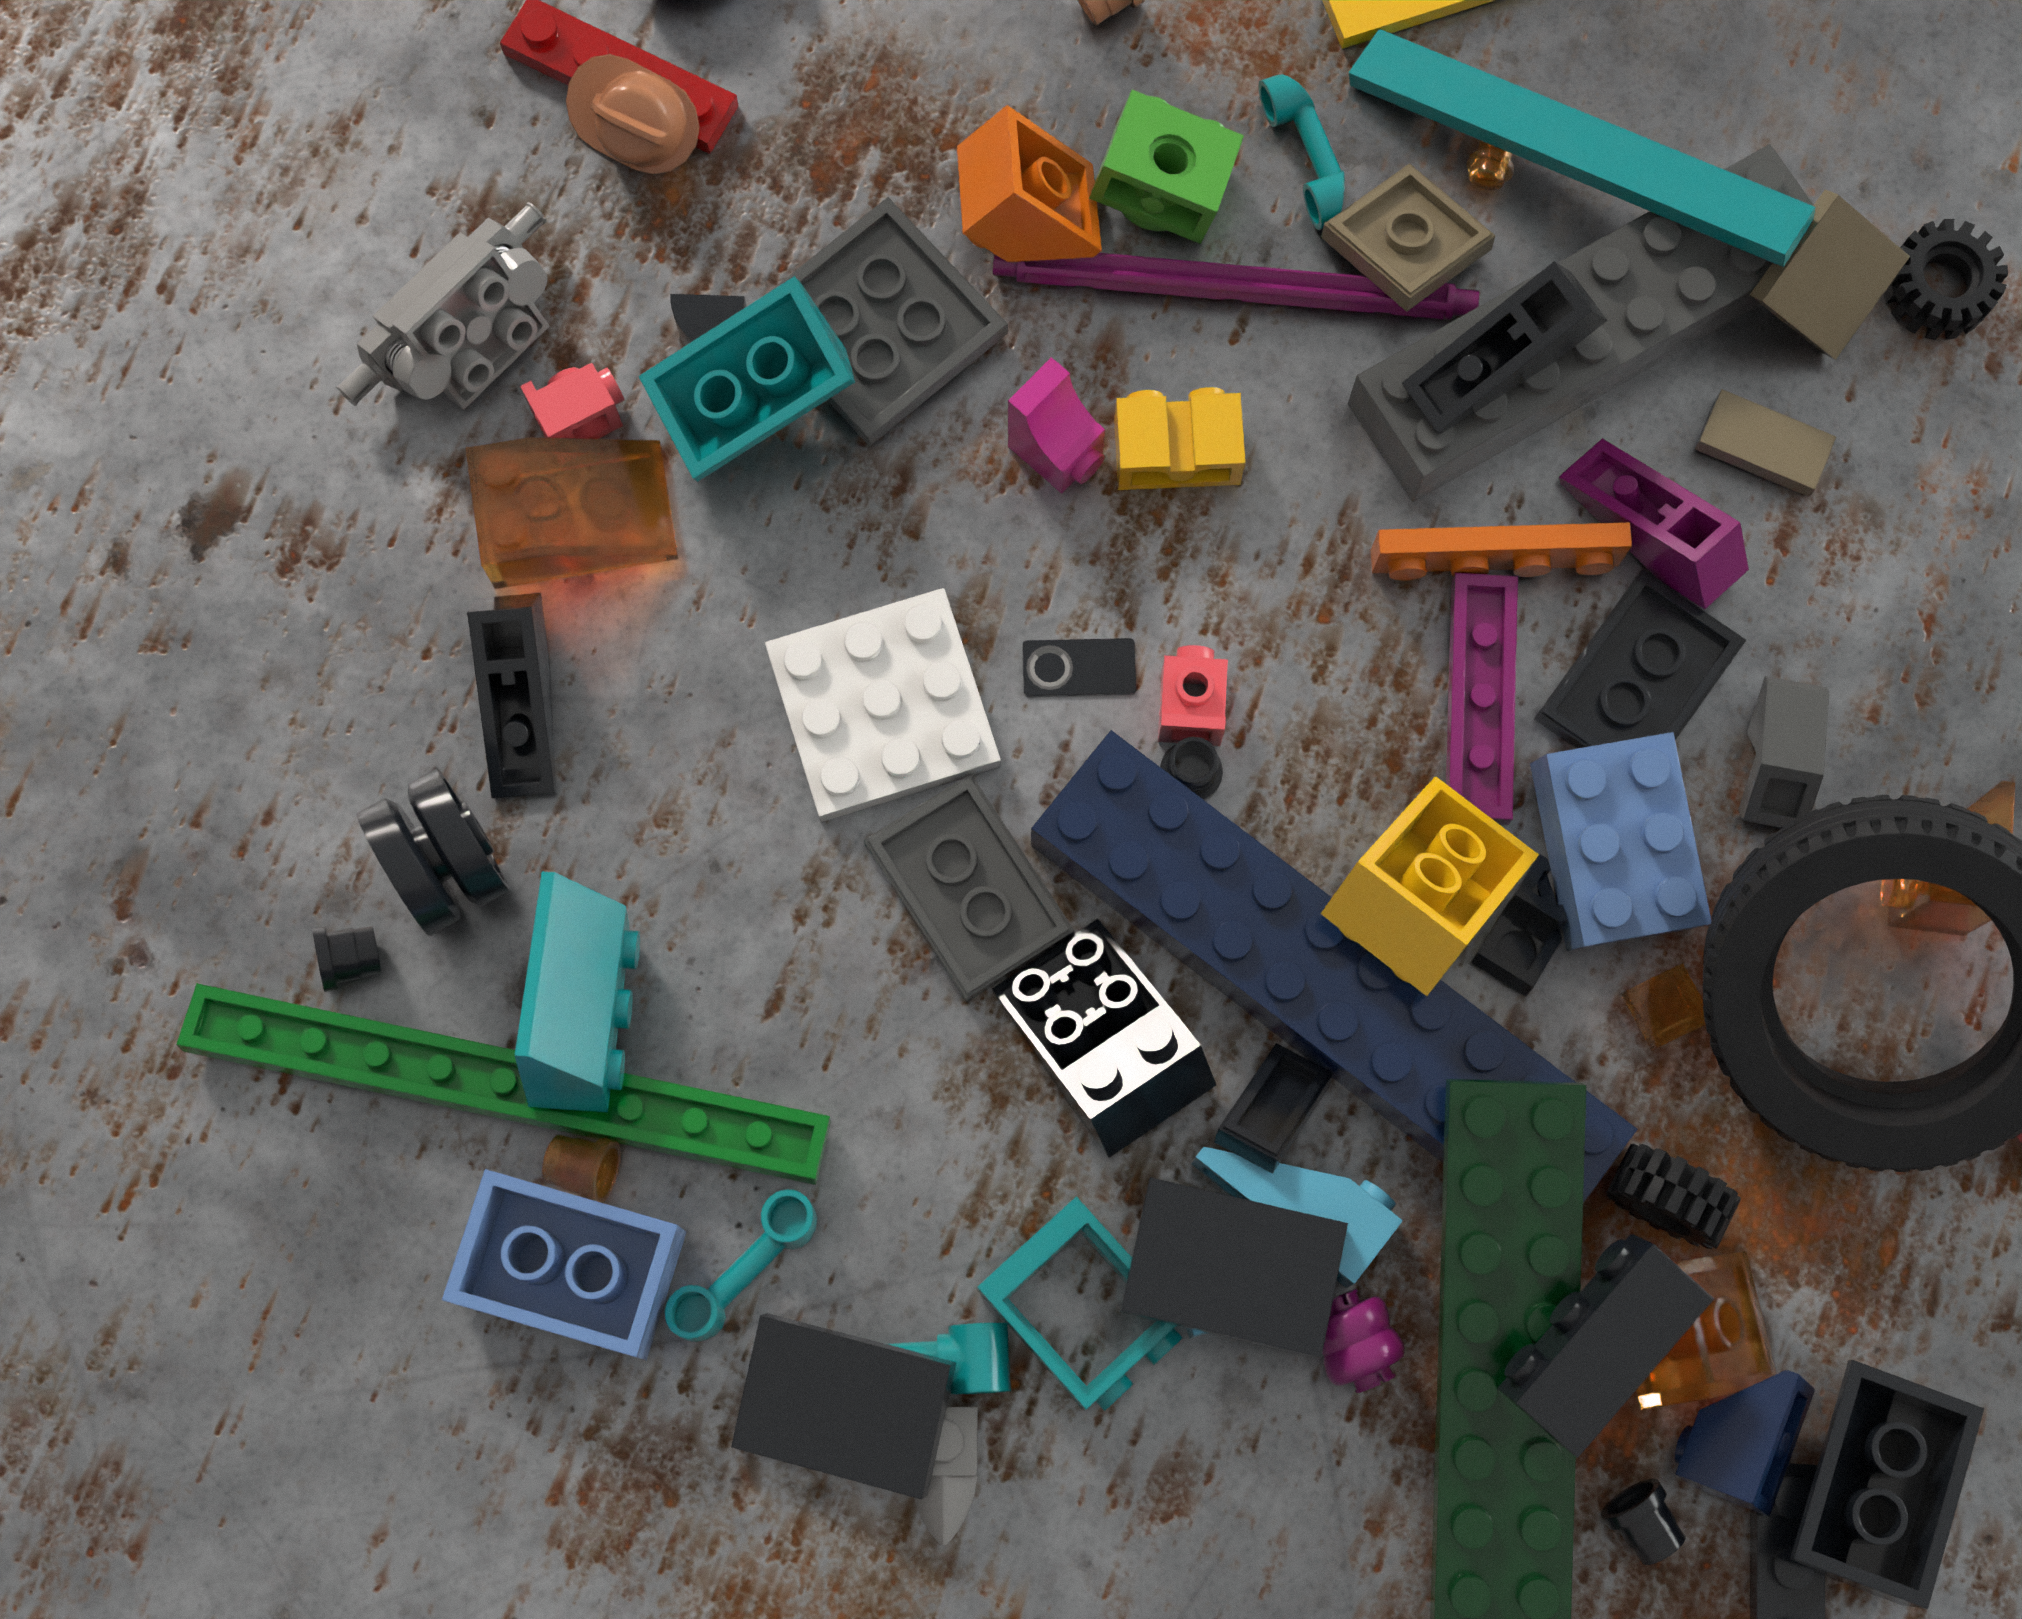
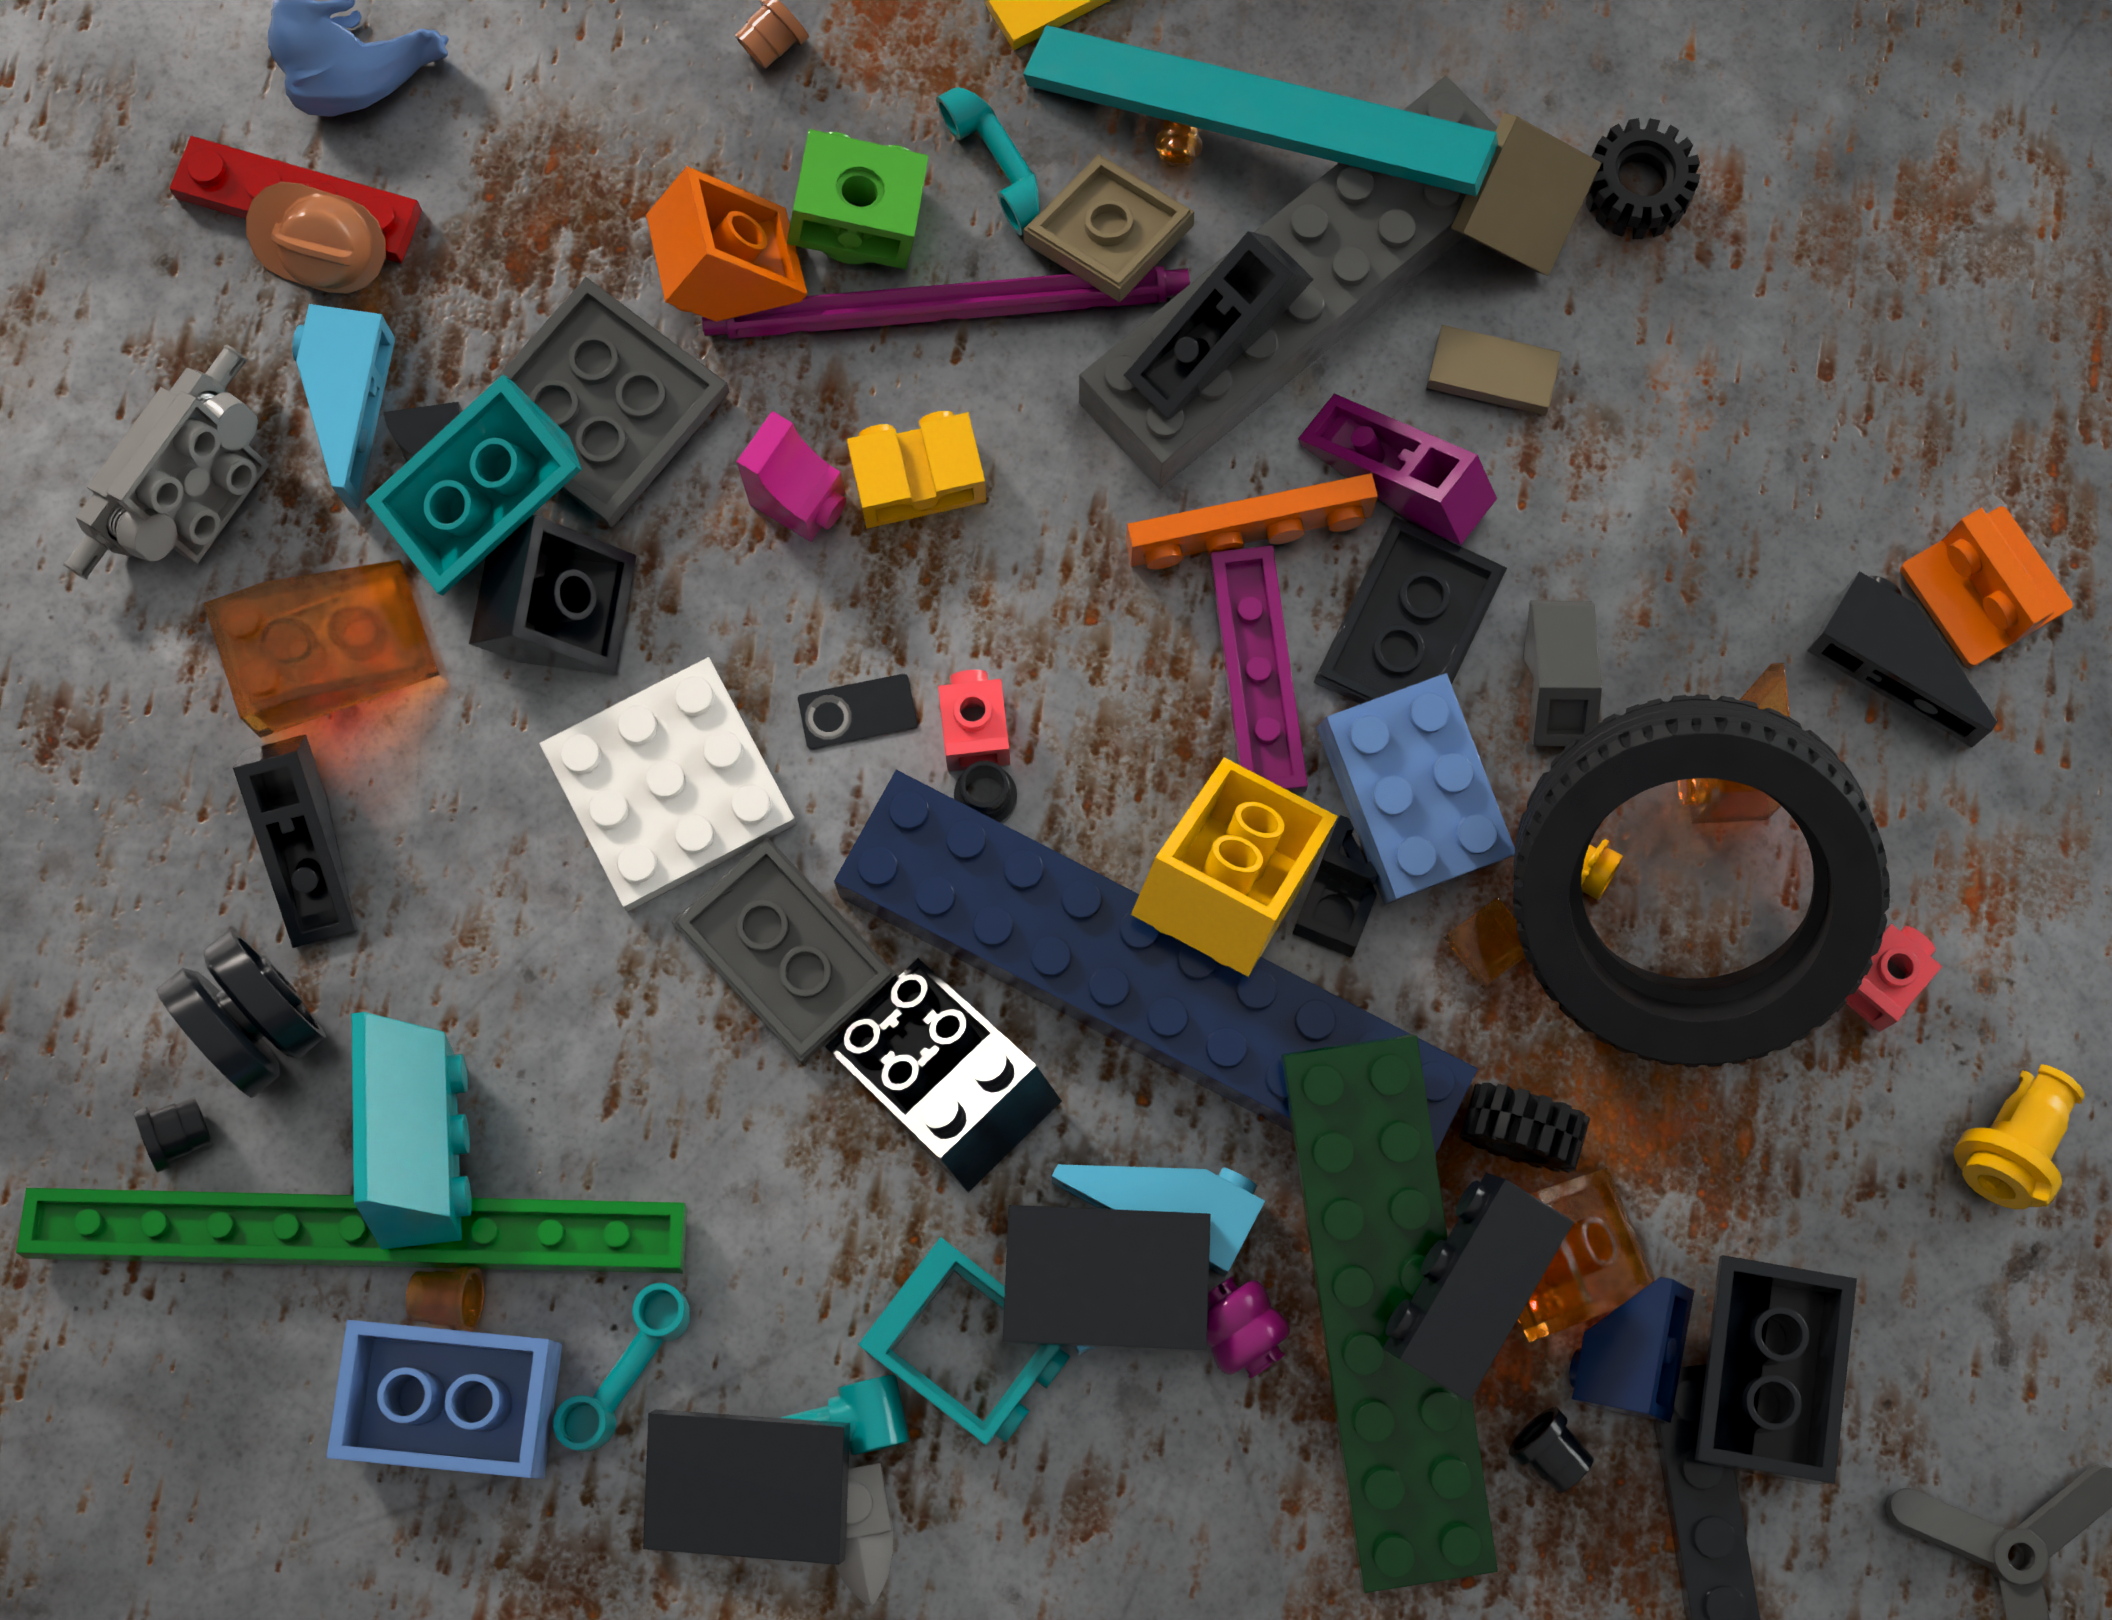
camera: 10 degrees left, 0 degrees up
coral brick [520,363,625,459] -> none
black tile [1214,1043,1334,1174] -> none
none -> medium azure slope [292,304,395,509]
none -> black slope [469,515,637,674]
none -> yellow plate [1581,839,1624,900]

